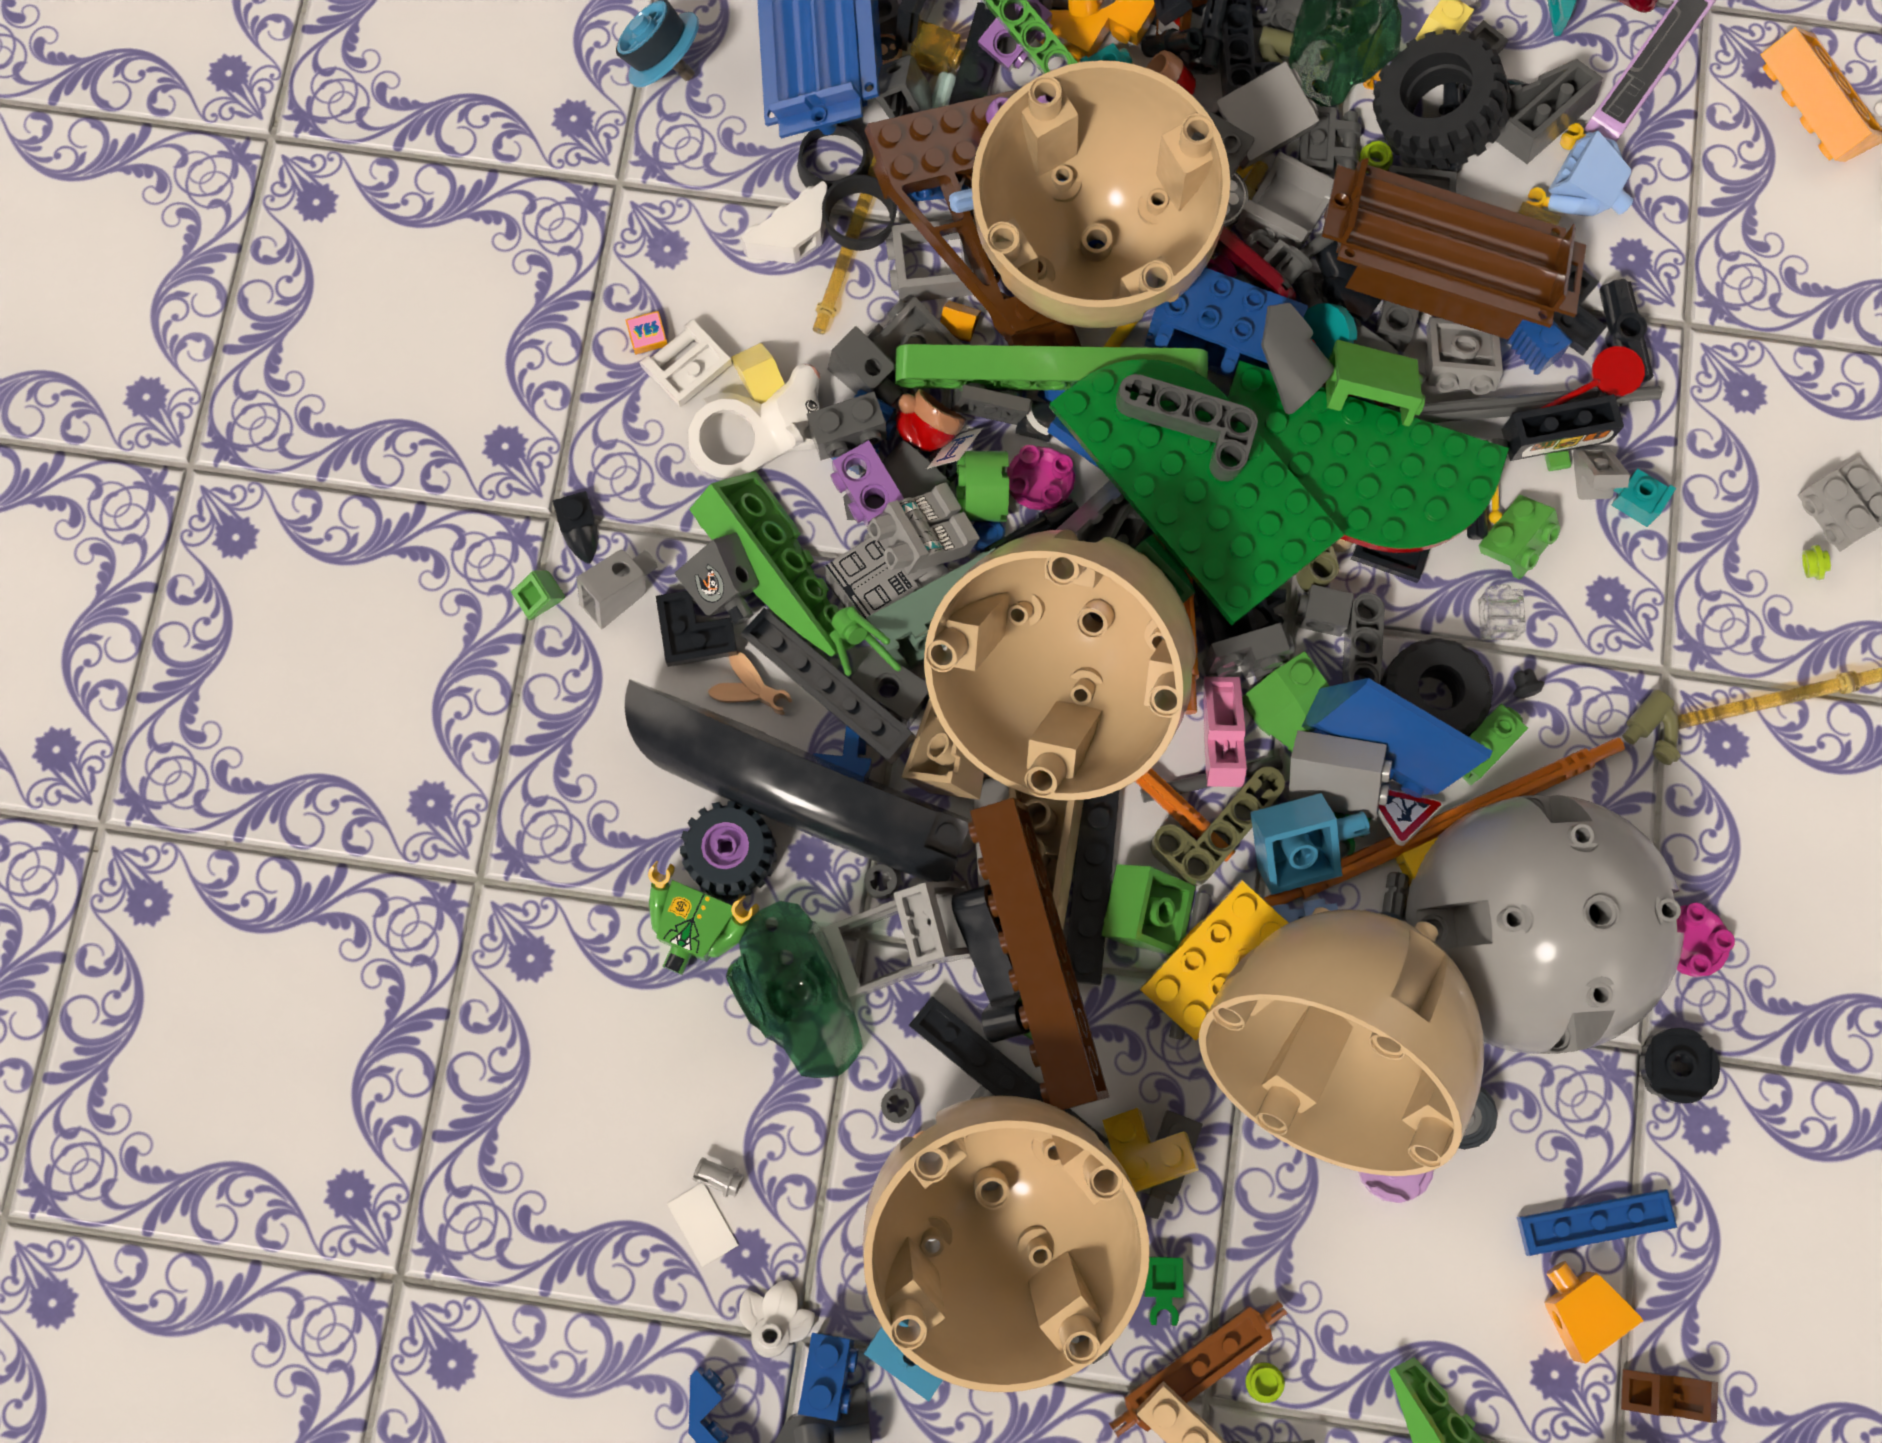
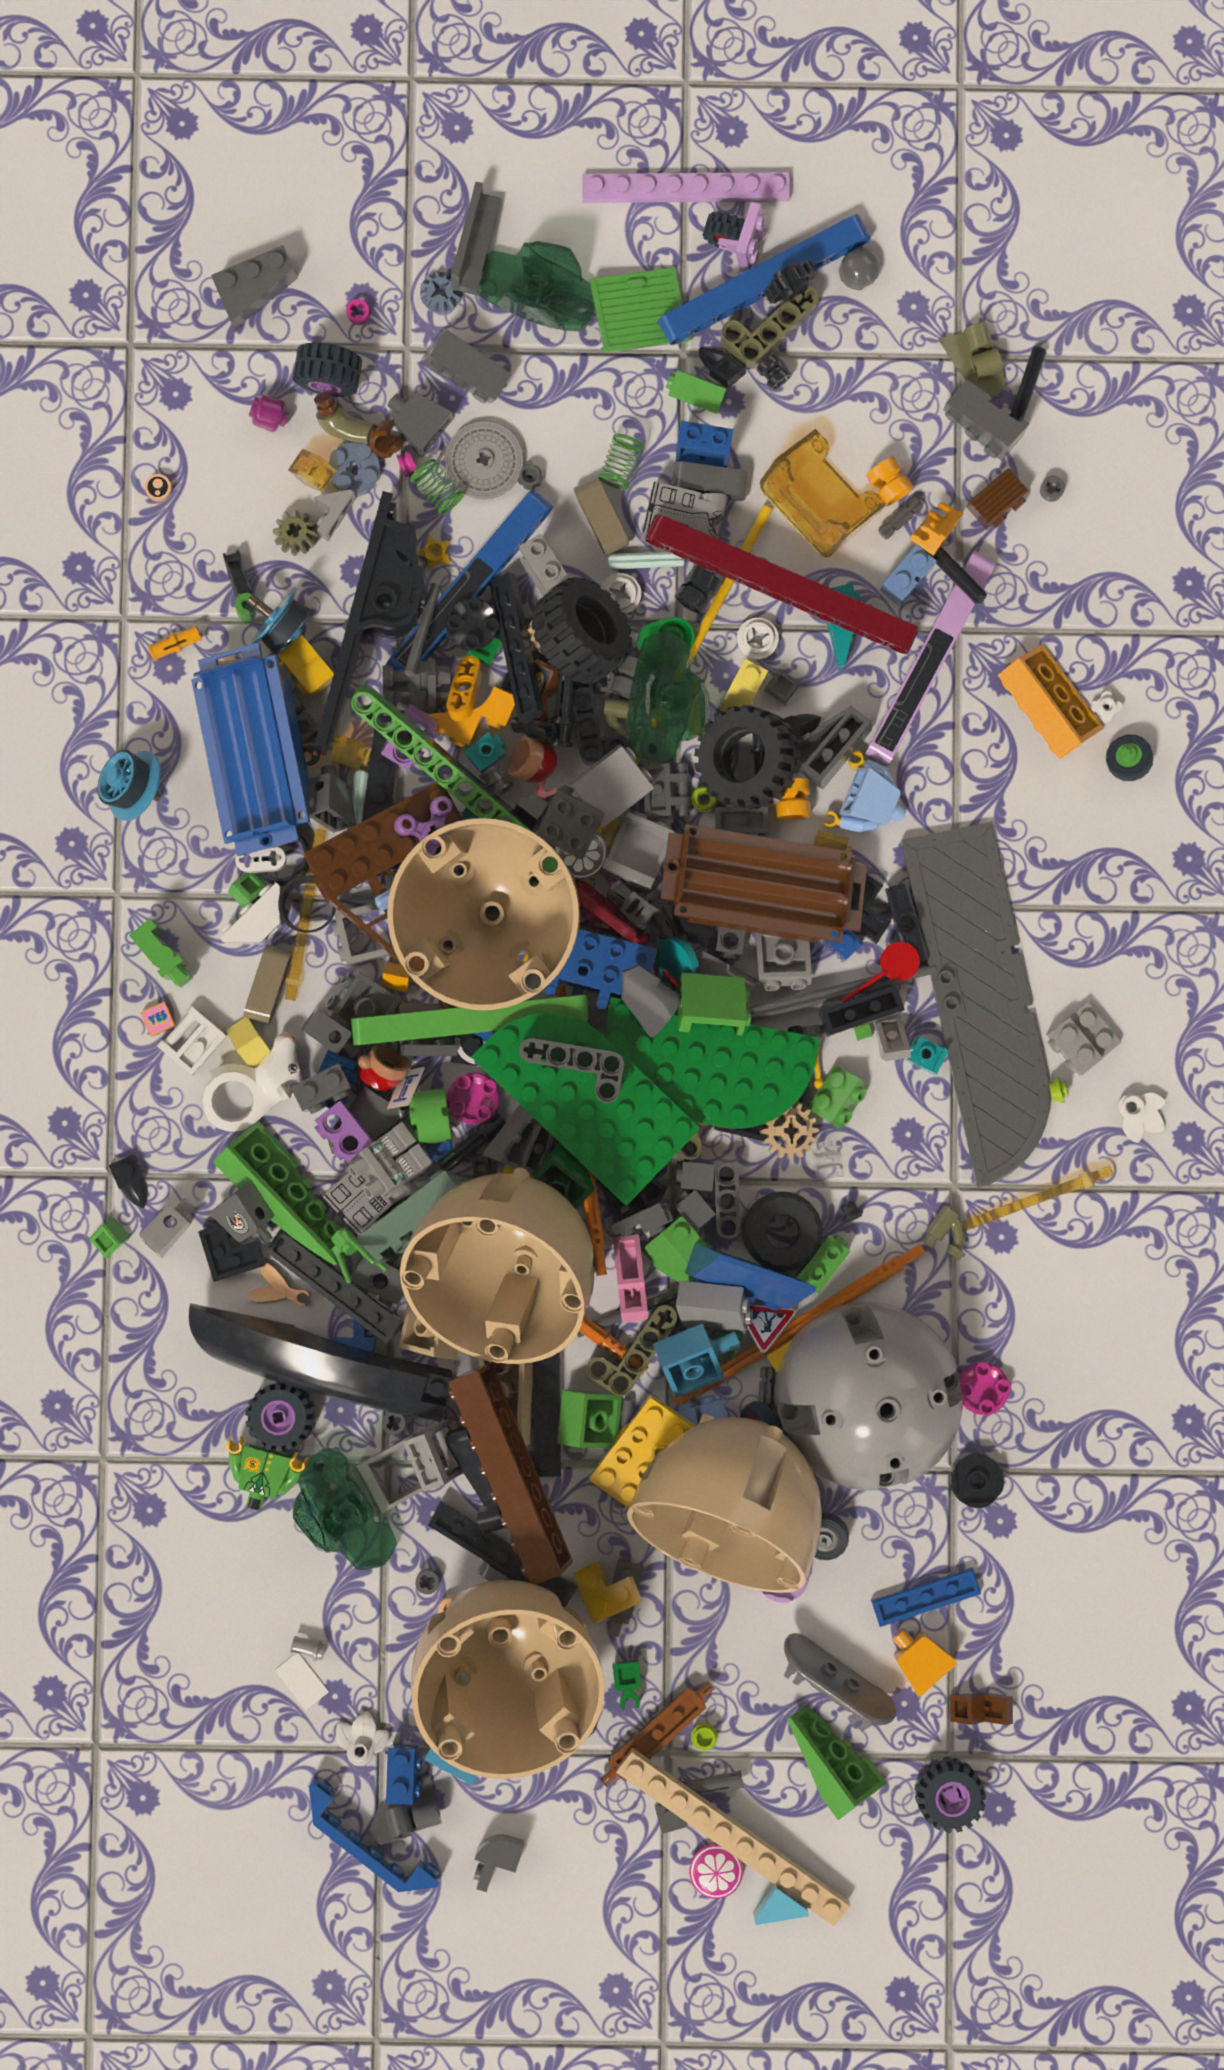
camera: 10 degrees left, 10 degrees up
none -> bright green hips [129,918,193,988]
none -> bright green slope [228,873,266,908]
none -> white beam [235,847,287,873]
none -> dark tan beam [243,944,293,1024]
none -> dark grey brick [675,1189,716,1231]
none -> tan gear [760,1104,819,1160]
none -> light orange wheel [776,778,811,820]
none -> dark grey piece [784,1633,897,1731]
none -> dark grey door [900,822,1051,1188]

